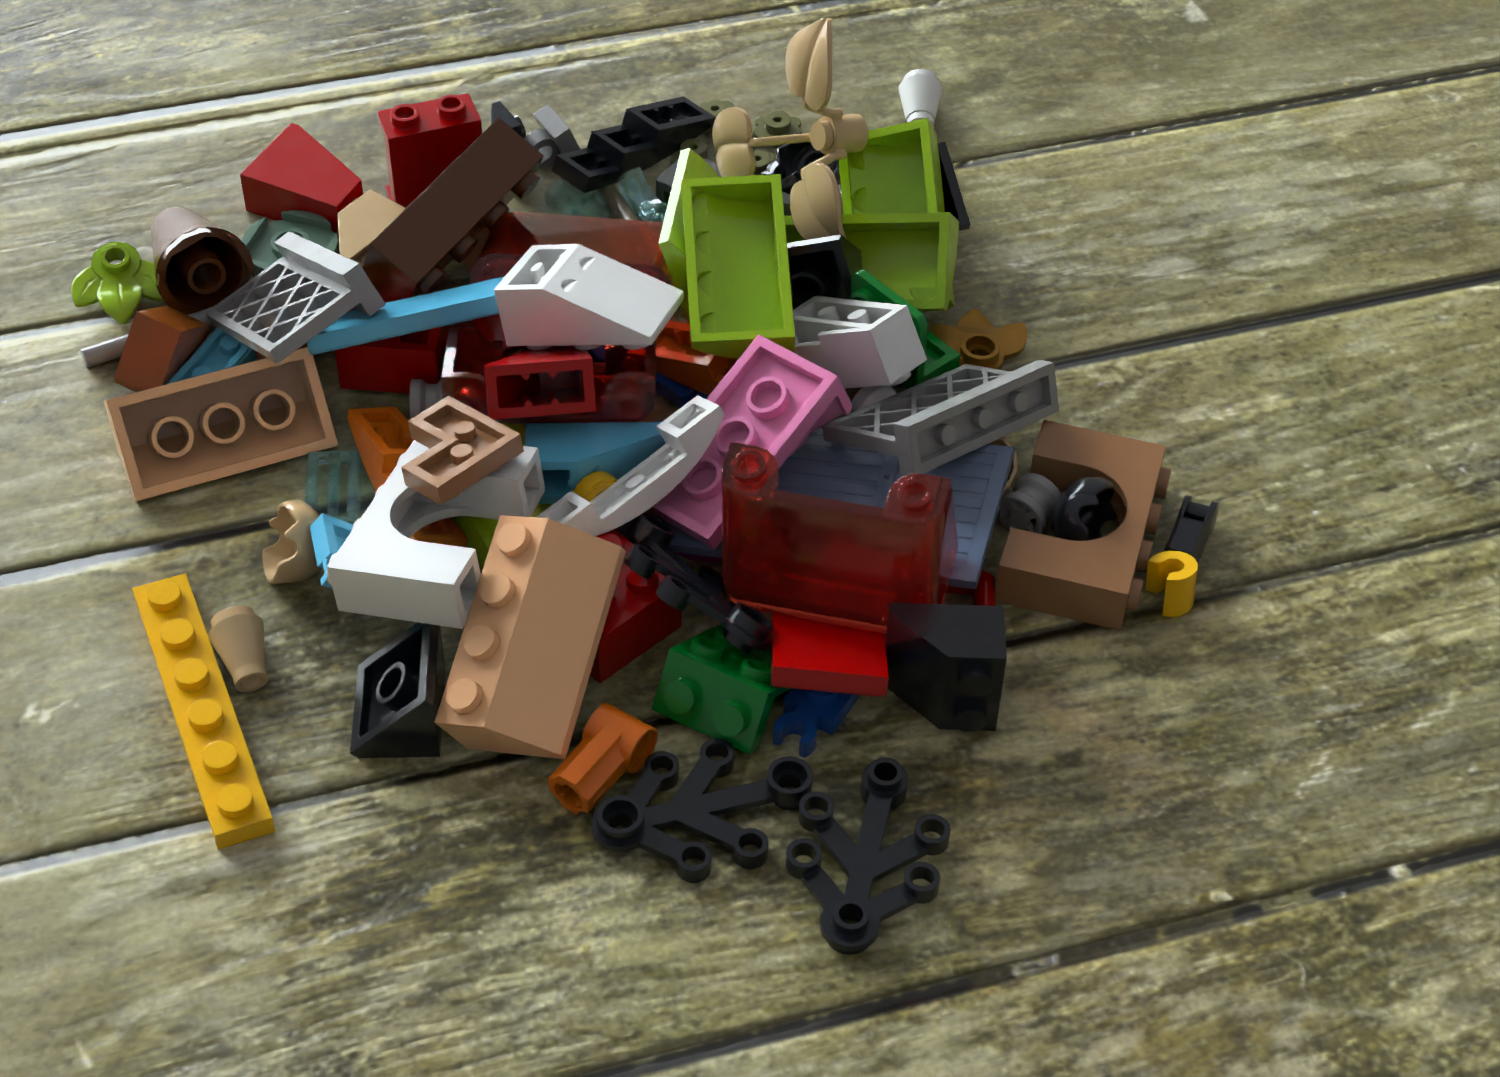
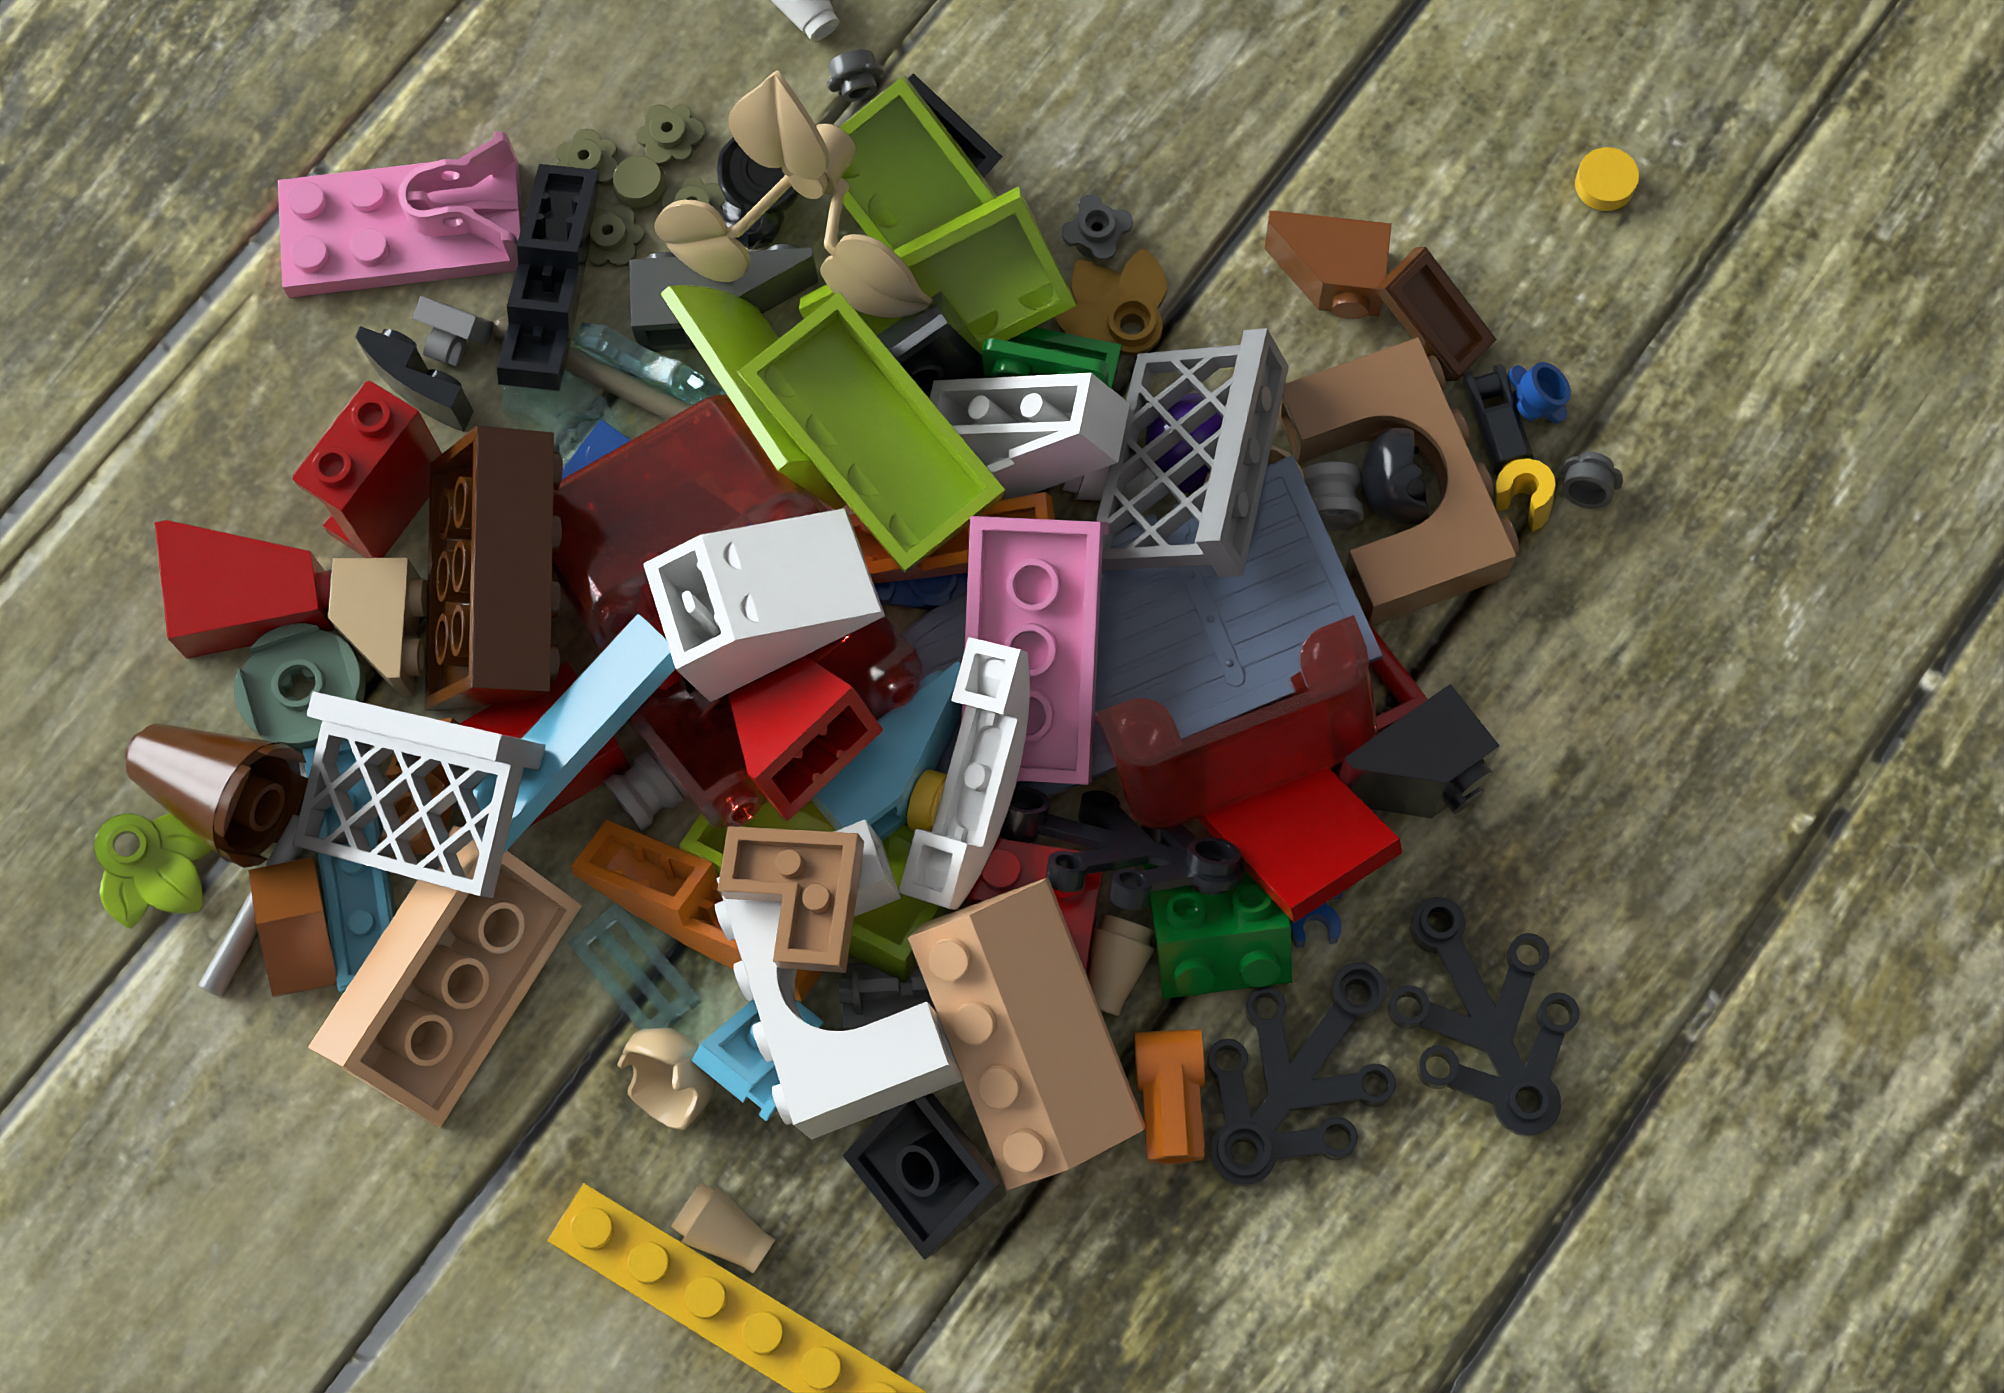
camera: 30 degrees left, 25 degrees up
none -> bright pink plate [278,132,523,298]
none -> dark grey plate [1062,194,1133,261]
none -> tan cone [1088,914,1155,1017]
none -> dark orange slope [1265,210,1392,319]
none -> reddish brown tile [1374,247,1497,381]
none -> blue plate [1508,362,1571,424]
none -> dark grey plate [1561,452,1623,509]
none -> yellow tile [1575,147,1639,211]

